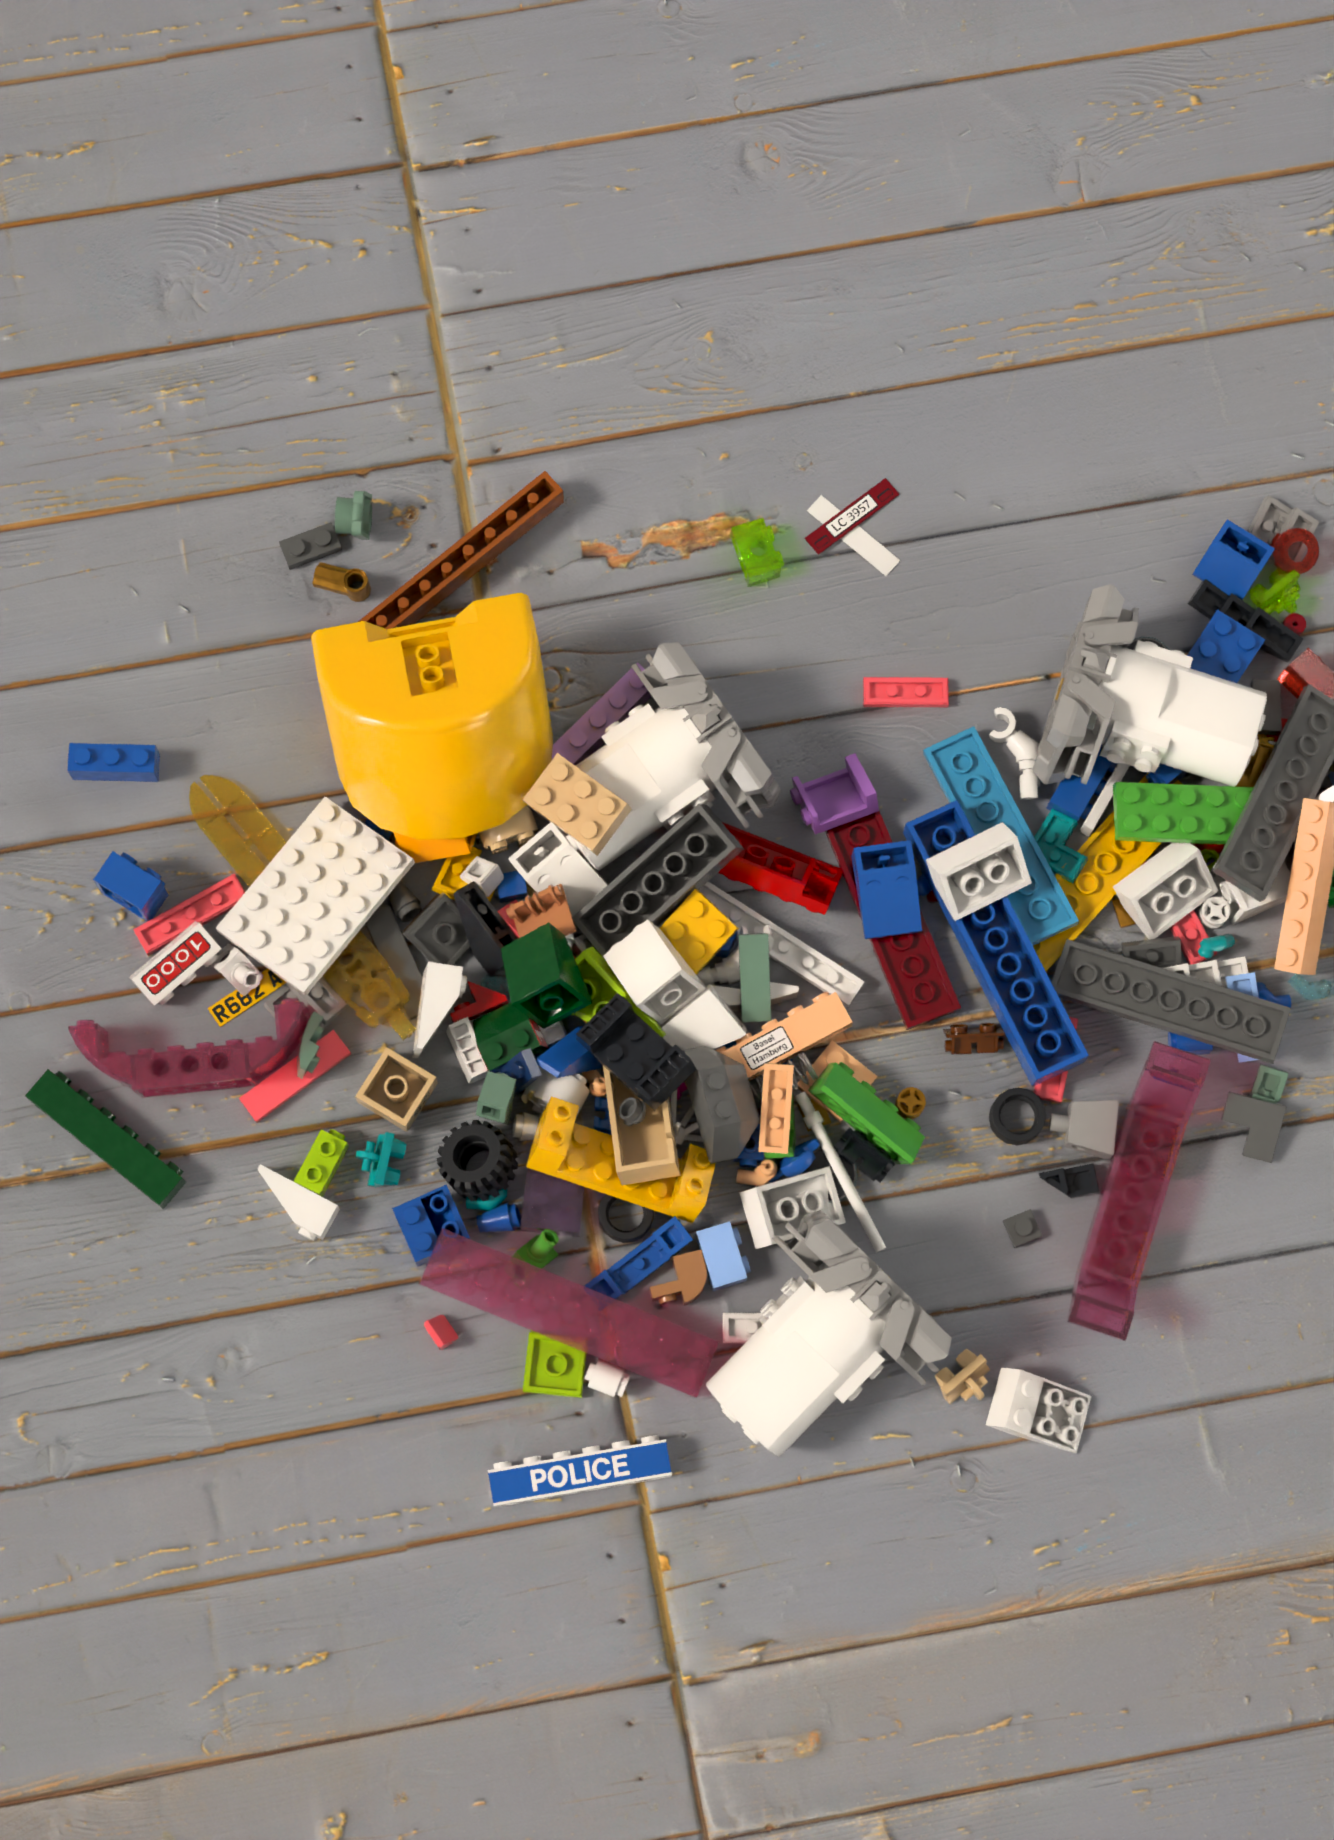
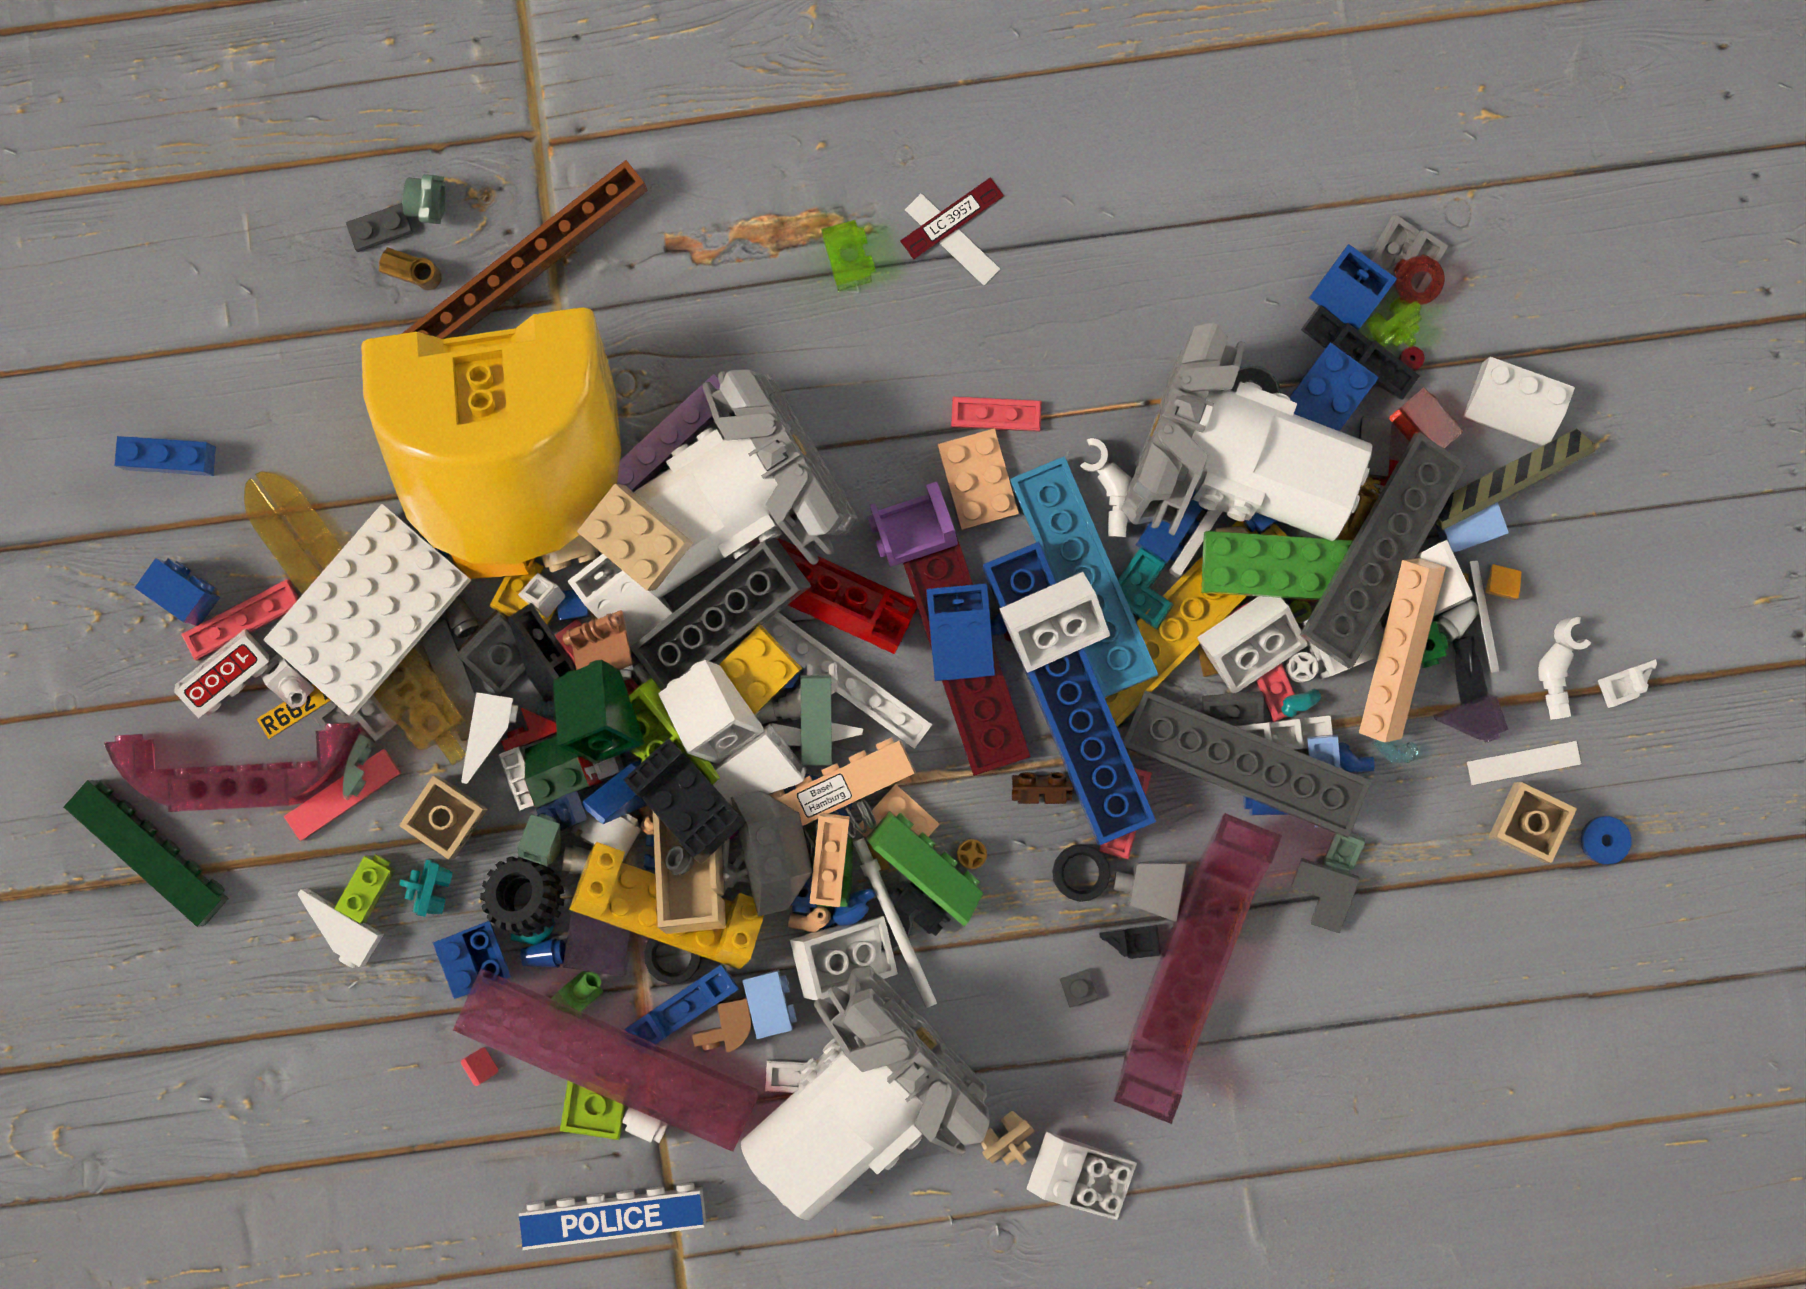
camera: 10 degrees right, 10 degrees up
none -> light nougat plate [937,428,1019,531]

